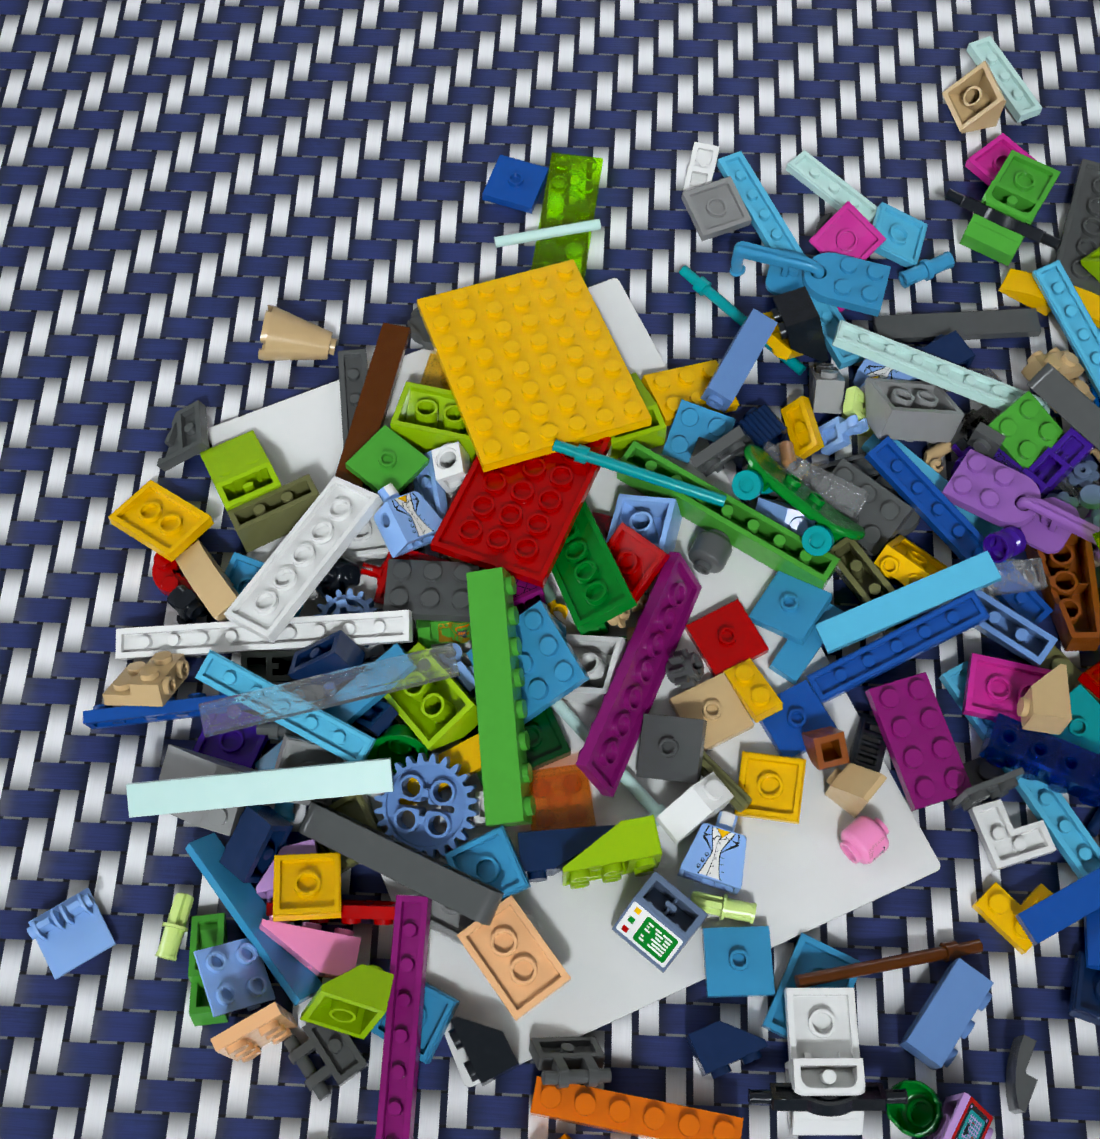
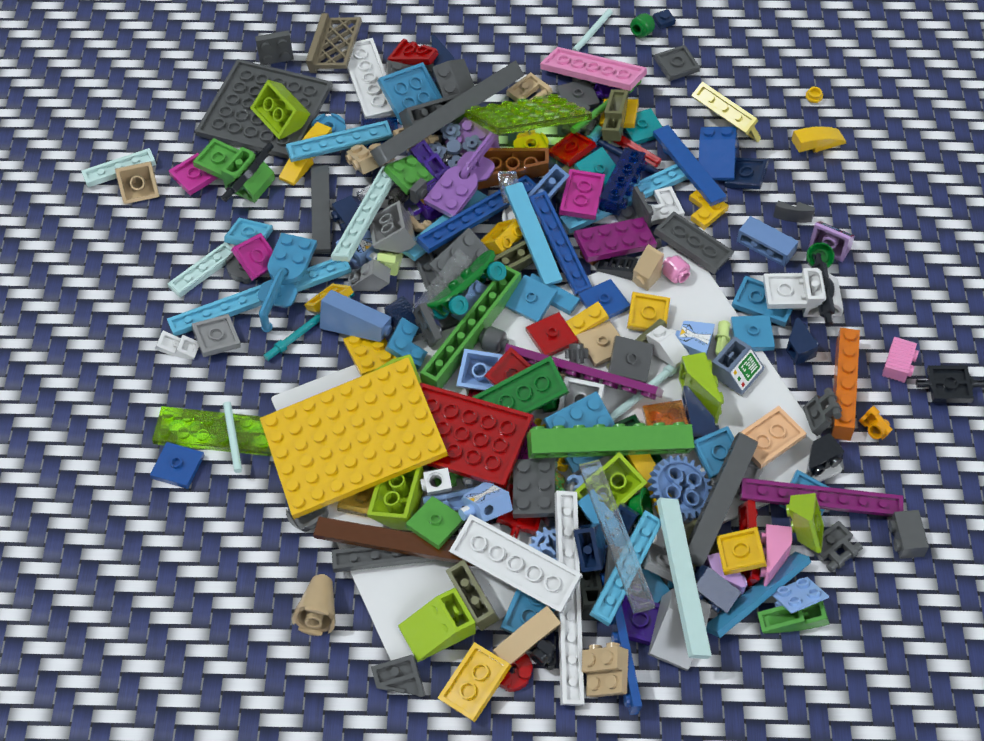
camera: 90 degrees left, 10 degrees down
light blue hinge [27,888,116,980] -> none
yellowish green axle [155,893,194,961] -> none
light nougat plate [210,1002,298,1063] -> none
teal bar [552,439,727,507] -> none
black slope [771,286,829,363] -> none
arm [779,441,812,479] -> none
yellow plate [781,396,824,460] -> none
reddish brown bar [794,939,983,988] -> none
dark orange brick [801,726,850,770] -> none
light blue plate [818,415,869,456] -> none
dark azure pin [898,251,955,288] -> none
dark purple wheel [983,526,1027,563] -> none
tan slope [1017,664,1072,735] -> none
none -> dark grey plate [653,211,734,275]

